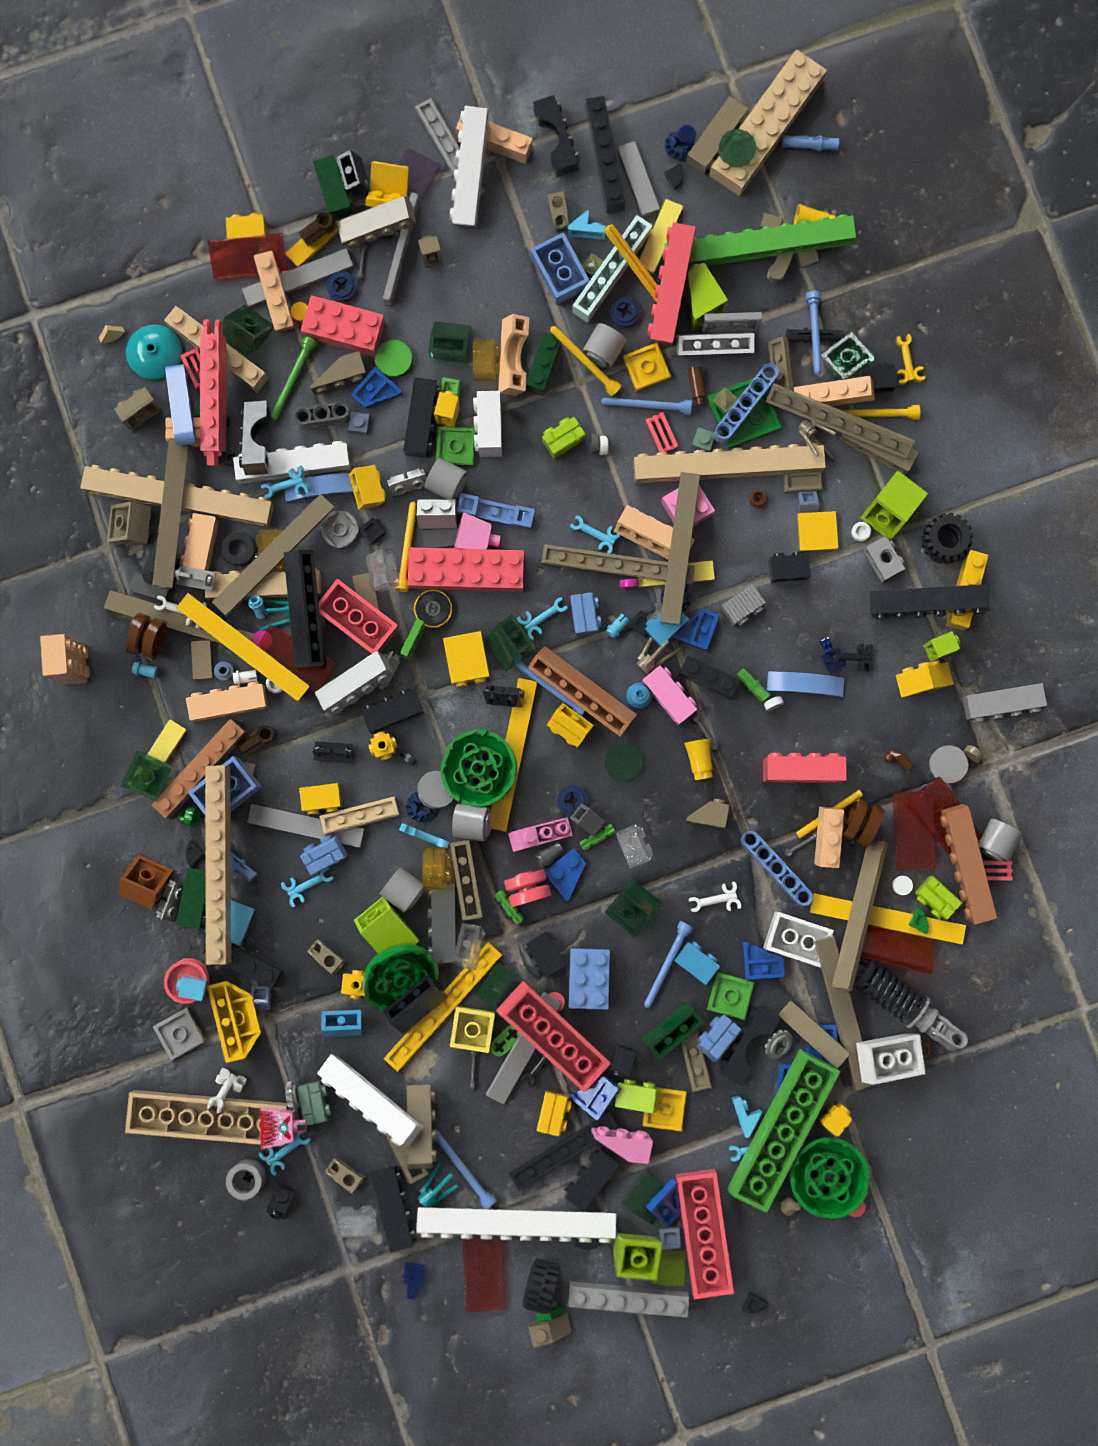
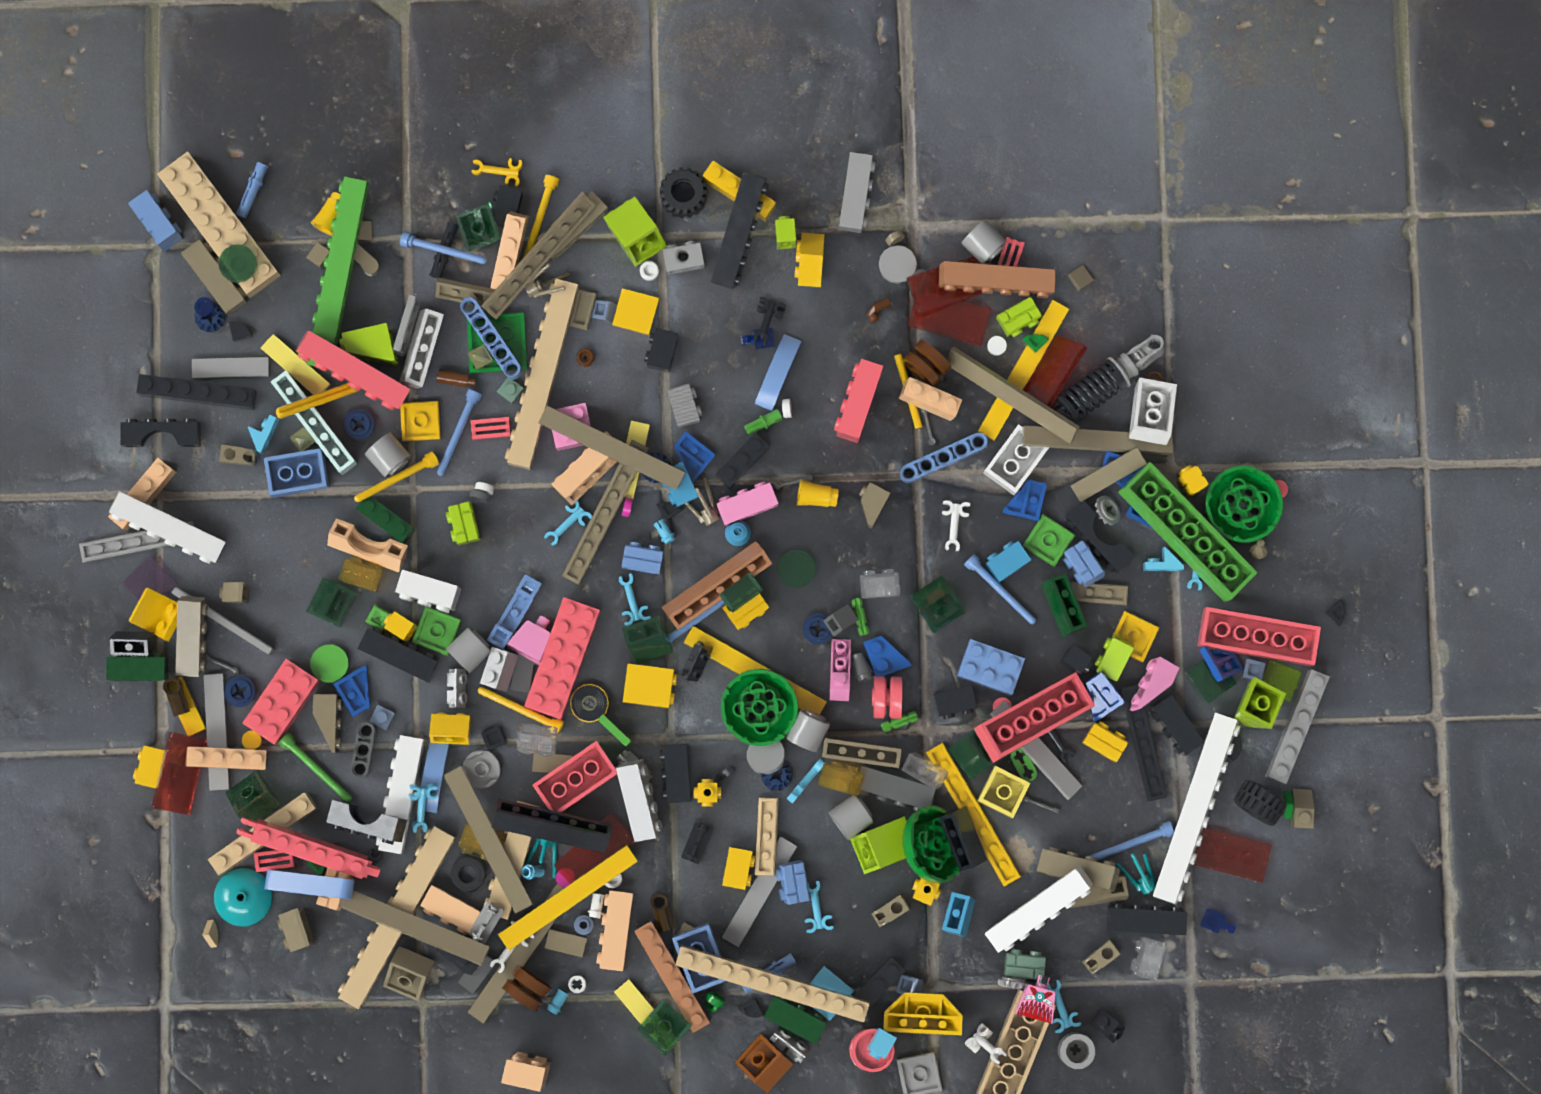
camera: 75 degrees left, 0 degrees up
none -> medium blue wedge [128,190,183,252]
none -> white bush [568,976,587,993]
none -> clear green slope [720,573,763,613]
none -> dark tan slope [1068,266,1094,292]

